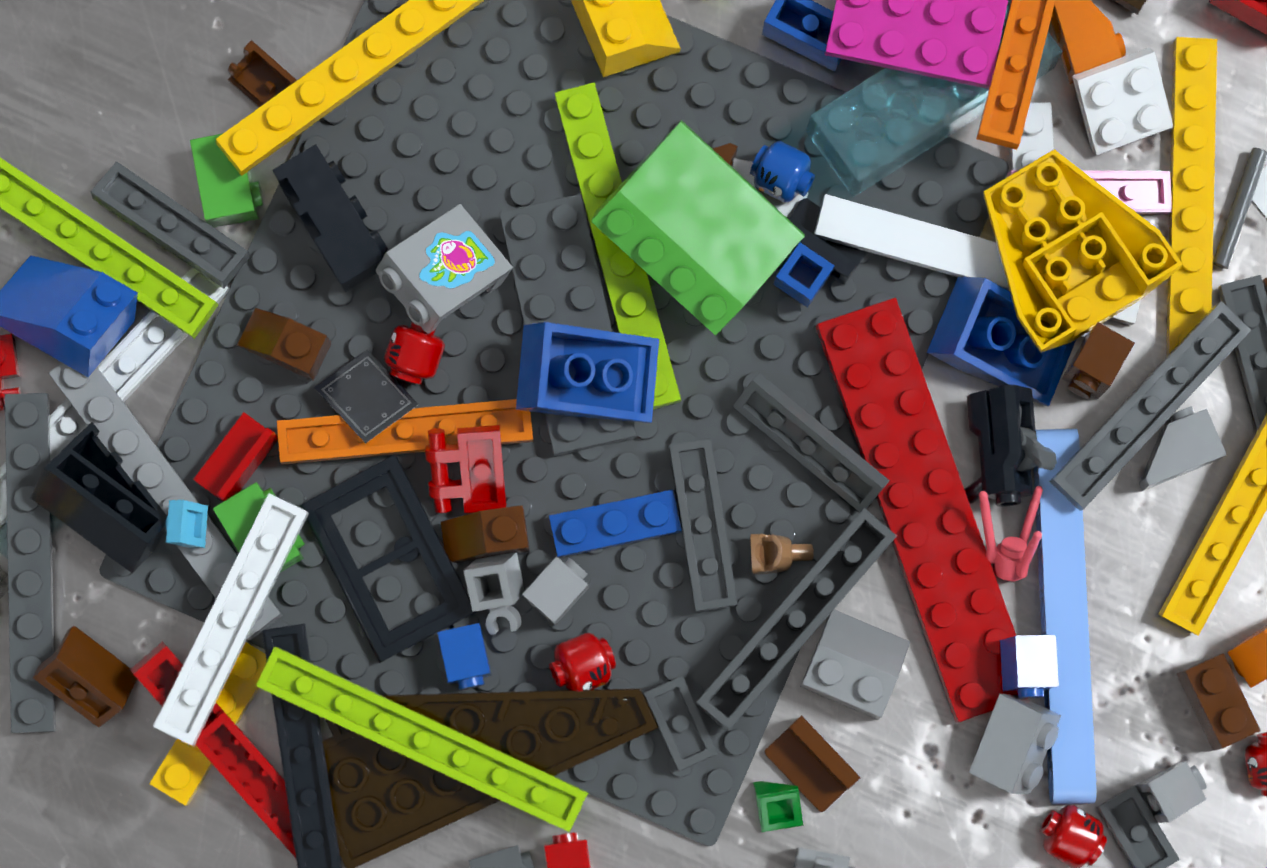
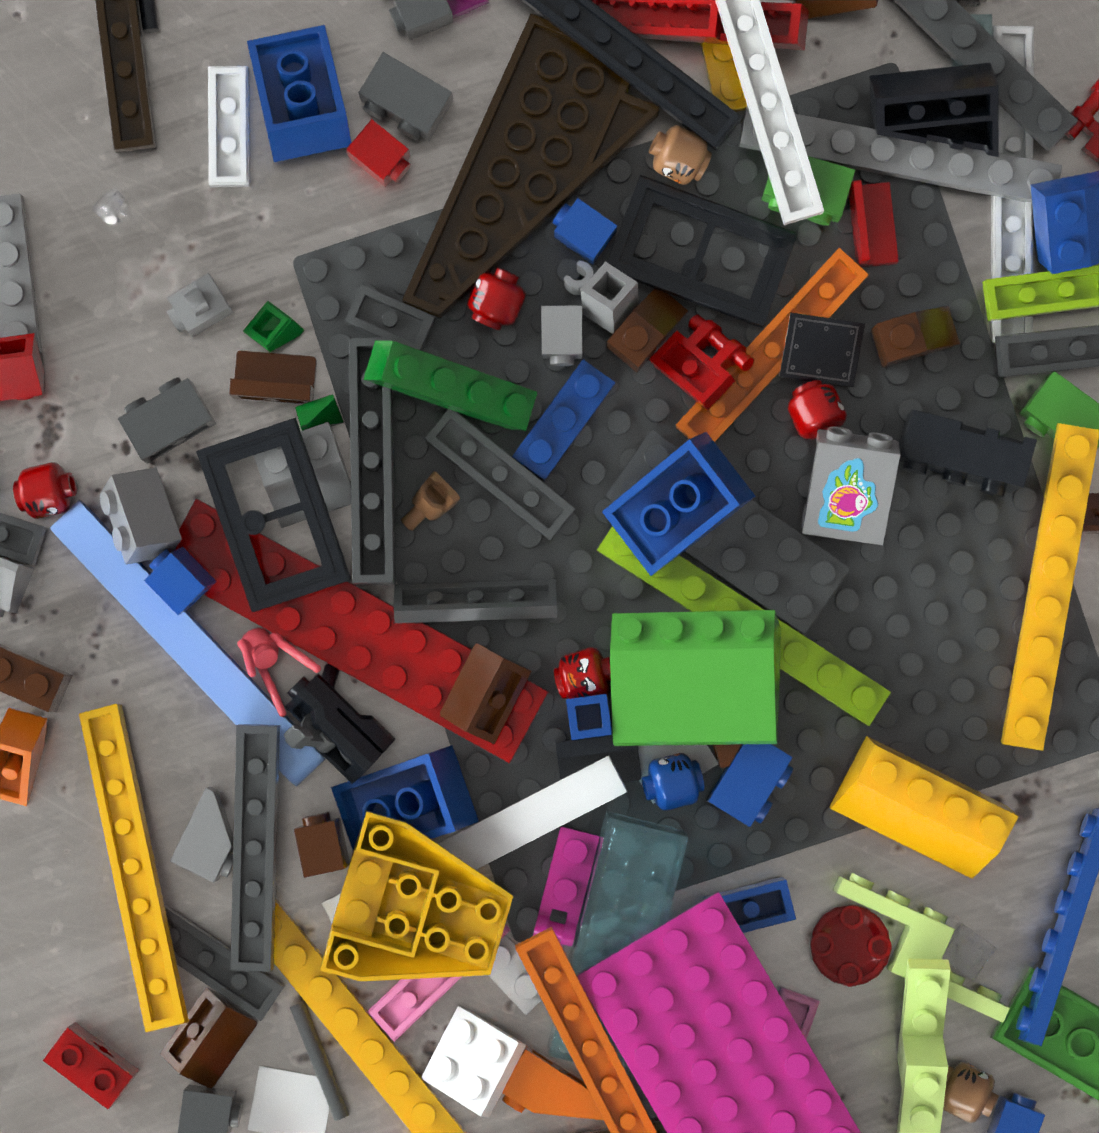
camera: 140 degrees right, 5 degrees up
medium azure plate [166,500,208,548] -> none
lime plate [256,646,588,832] -> none
none -> dark grey brick [118,377,216,464]
none -> black door [196,417,351,612]
none -> green slope [295,394,344,431]
none -> green brick [363,340,538,431]
none -> reddish brown panel [440,643,531,744]
none -> dark pink plate [533,826,600,947]
none -> red head [554,647,611,699]
none -> medium nougat head [649,125,712,185]
none -> blue brick [706,744,794,827]

